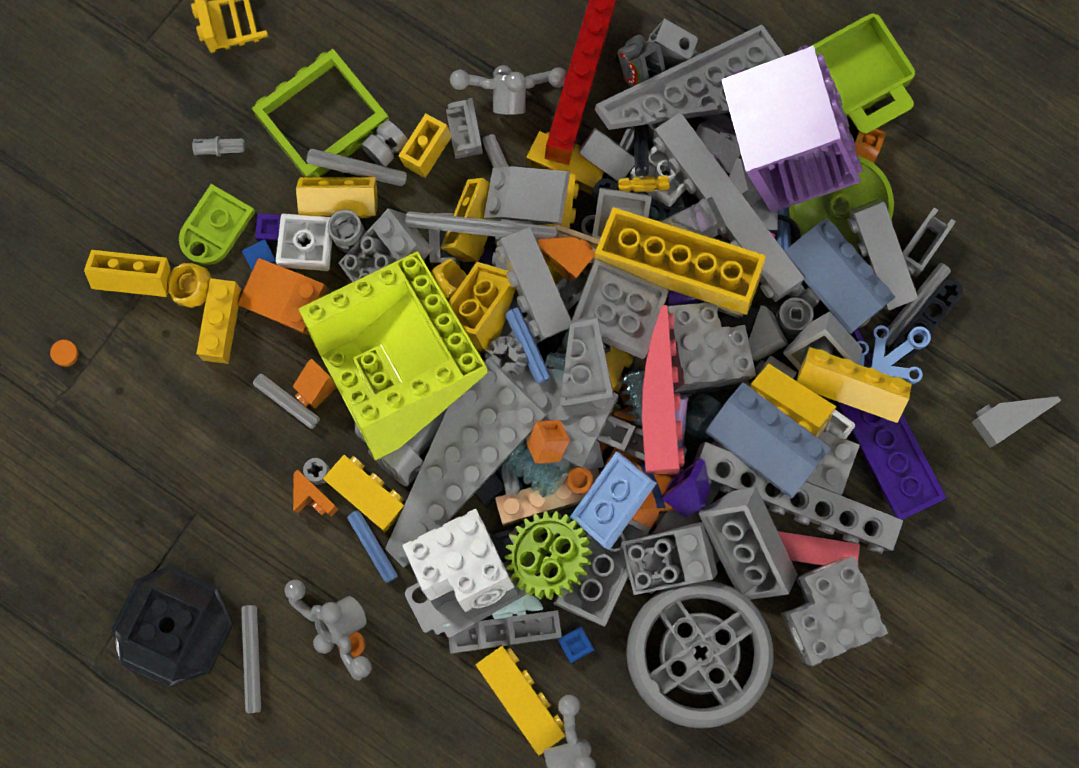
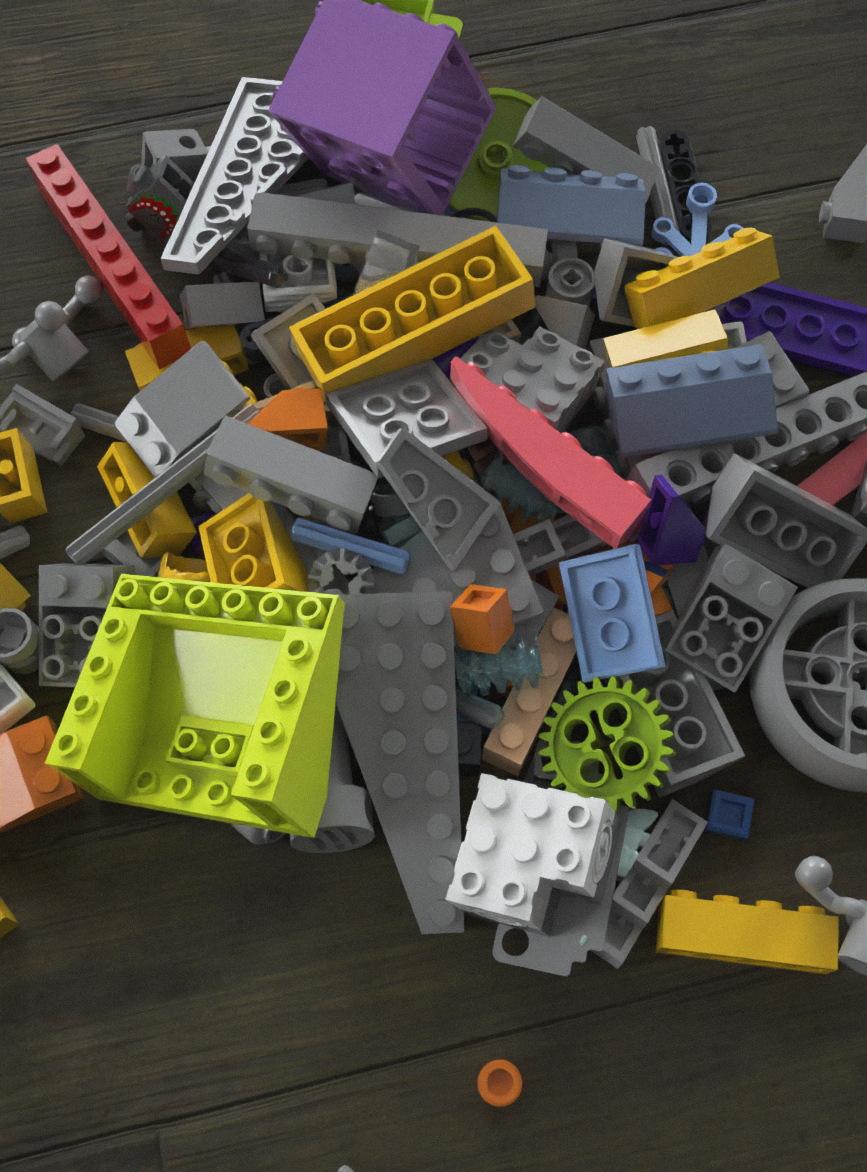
camera: 50 degrees left, 10 degrees down
light grey axle [253,374,320,429] -> none
light grey wheel [284,579,372,680] -> none
orange slope [293,359,337,409] -> none
orange slope [293,470,338,517] -> none
light grey bush [303,458,330,485] -> none
yellow brick [323,455,405,533] -> none
medium blue axle [347,510,397,583] -> none
orange tile [565,466,593,494] -> none
yellow axle [618,175,670,193] -> none
light grey window [902,208,956,277] -> none

